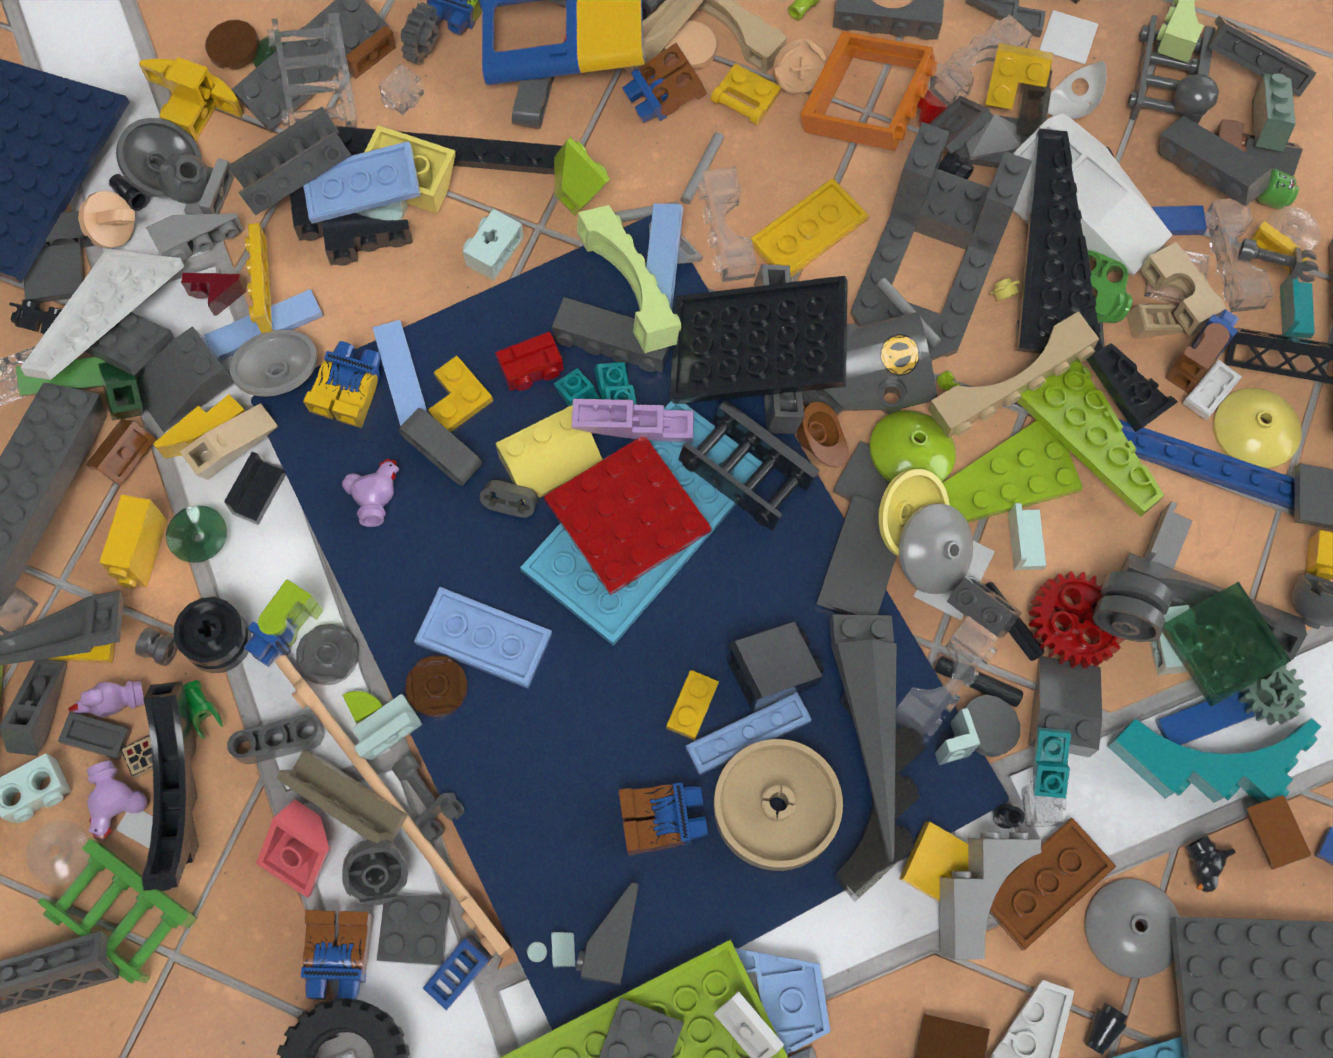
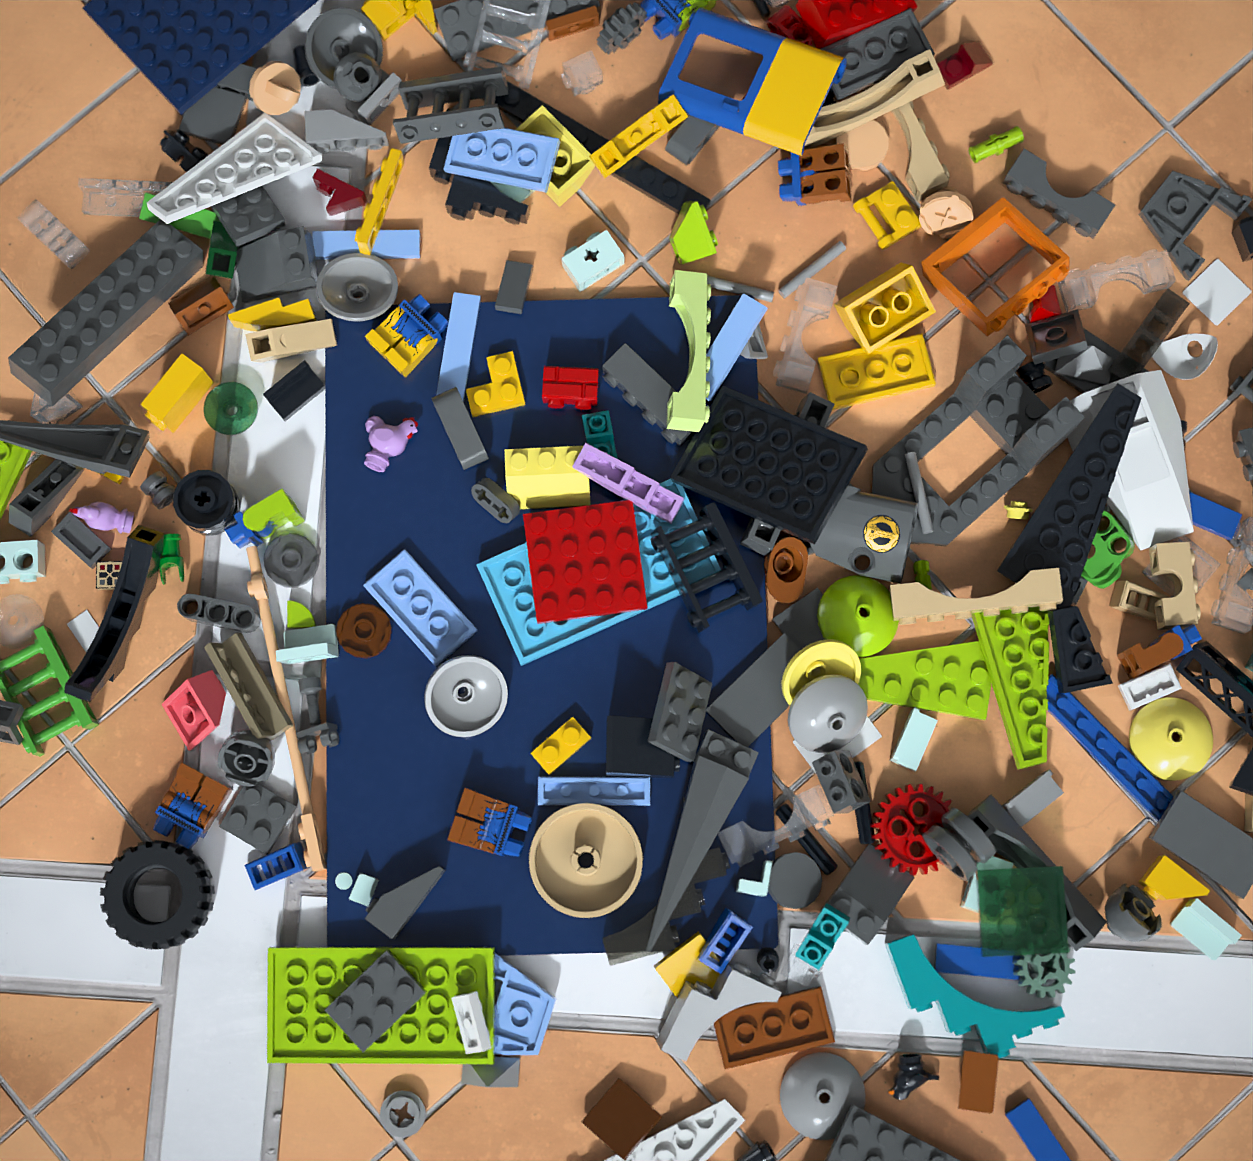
camera: 30 degrees right, 10 degrees up
lavender animal [87,760,148,840] -> none
teal slope [594,362,637,405] -> none
yellow brick [985,43,1053,109] -> none
none -> light grey dish [424,655,508,737]
none -> dark grey tile [495,260,533,314]
none -> yellow slope [589,95,688,178]
none -> dark grey plate [648,662,712,762]
none -> blue slope [697,908,753,974]
none -> yellow slope [834,262,936,354]

